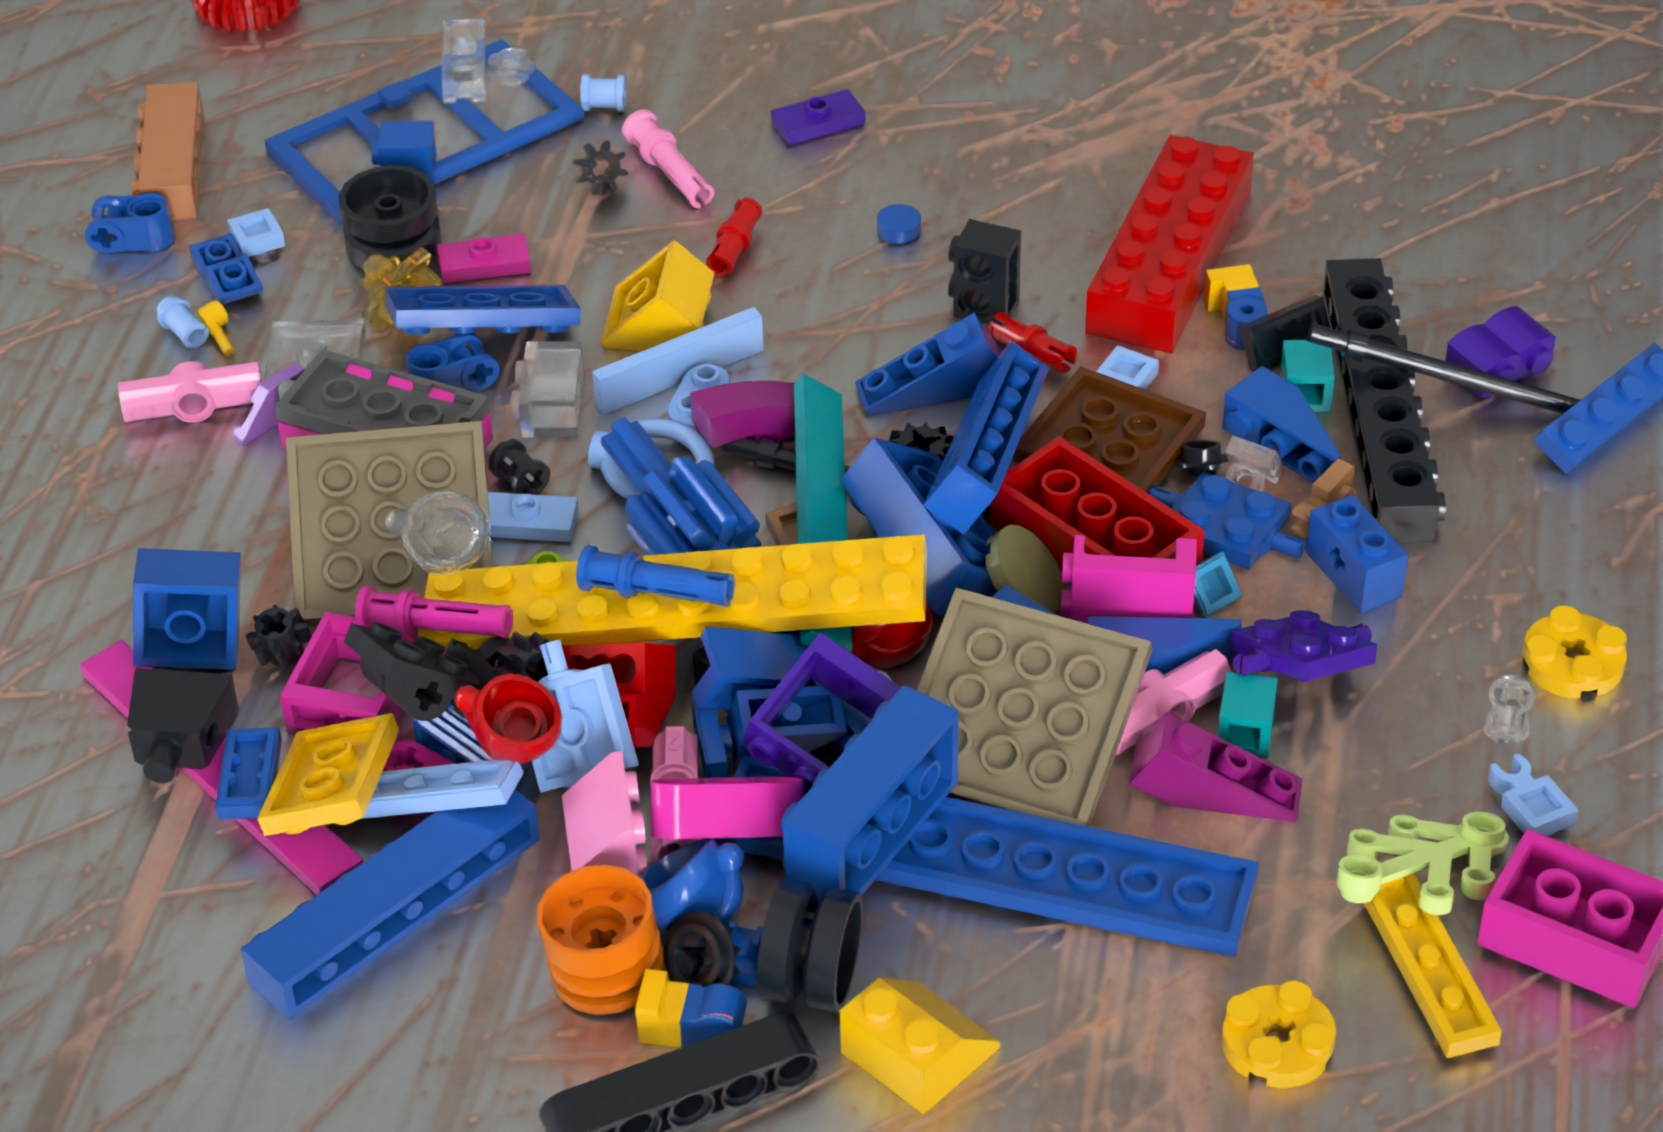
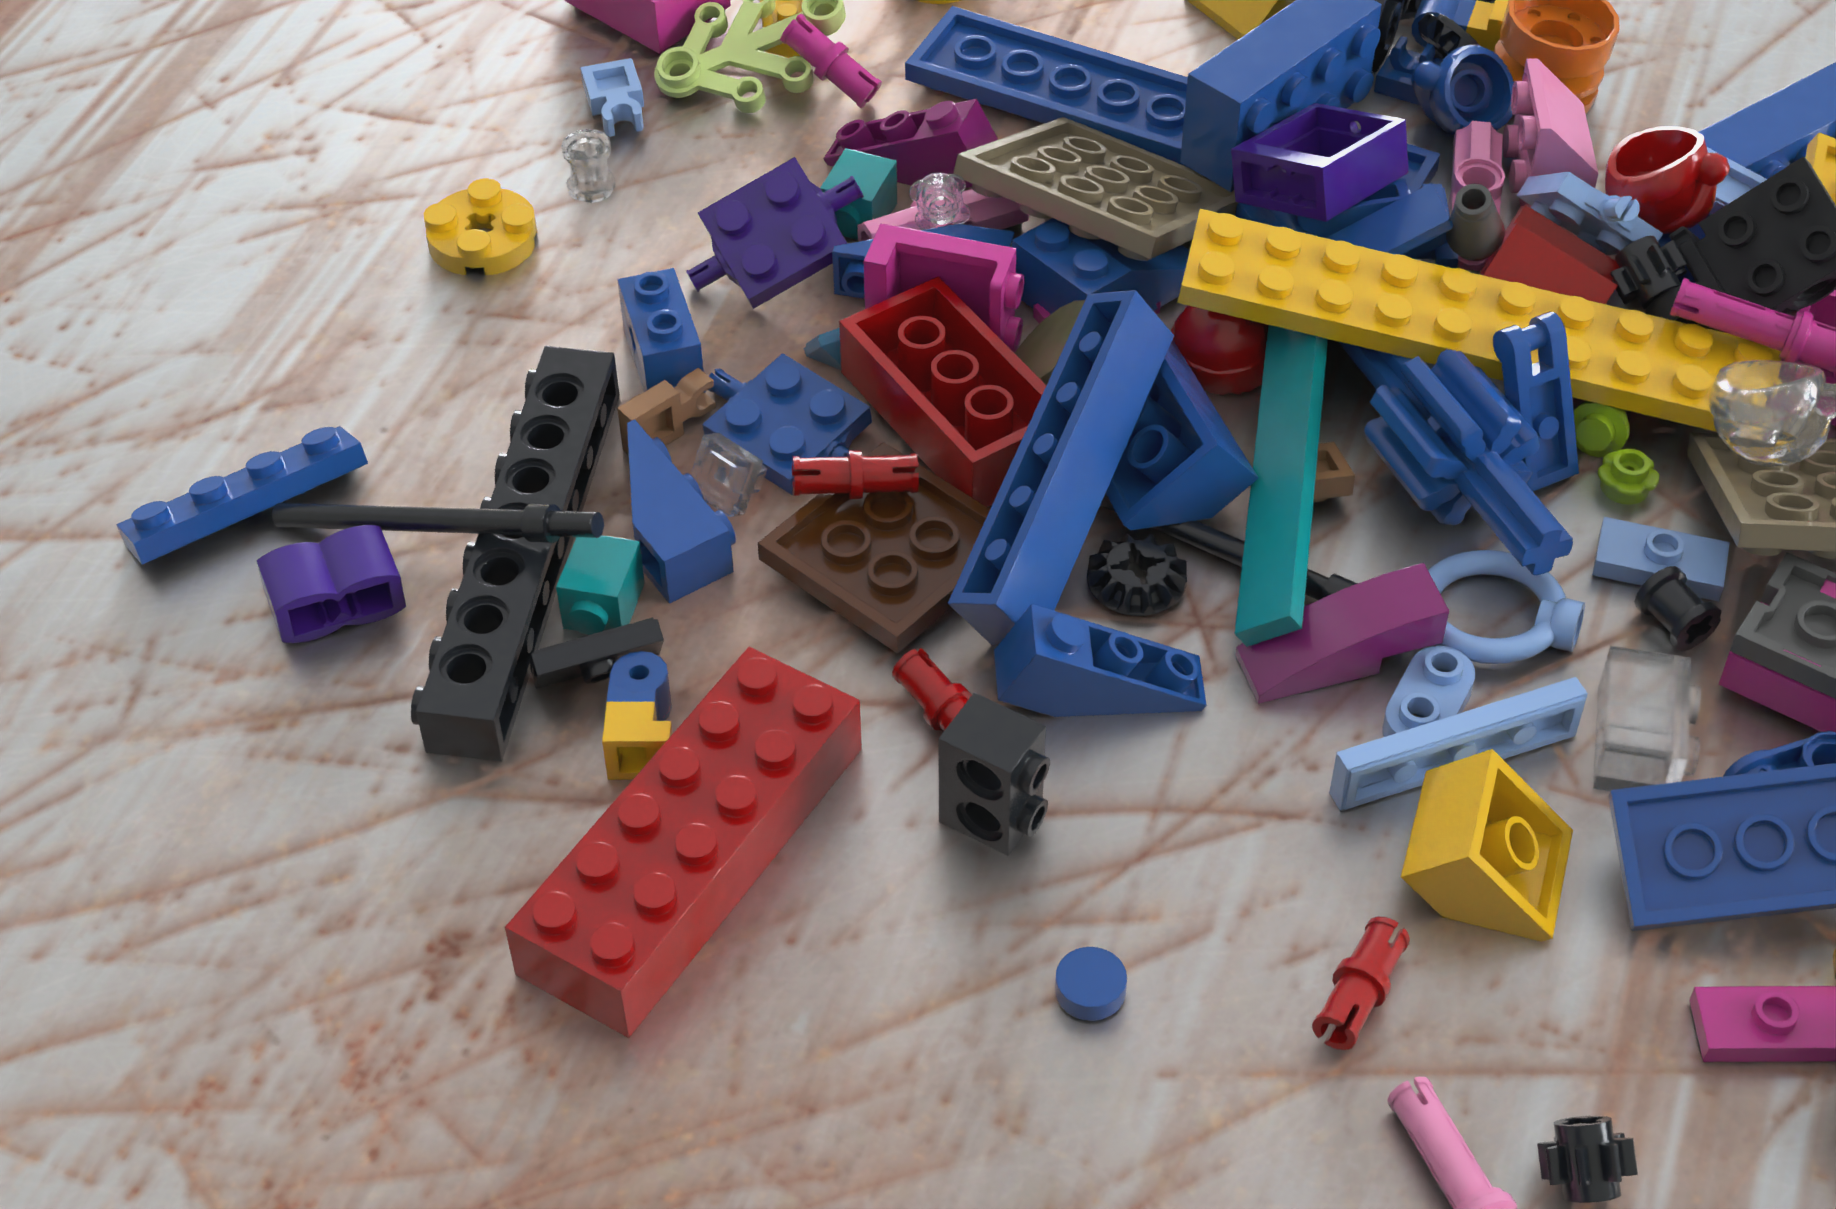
camera: 170 degrees left, 5 degrees up
blue pin [576,545,735,607] -> none
dark pink beam [651,777,804,839] -> none
light blue plate [1096,345,1159,390] -> none
black plate [1175,440,1230,476] -> none
none -> dark pink pin [780,13,882,108]
none -> red pin [792,450,919,499]
none -> clear plate [909,173,970,230]
none -> dark grey cone [1446,184,1505,261]
none -> blue plate [1493,312,1579,491]

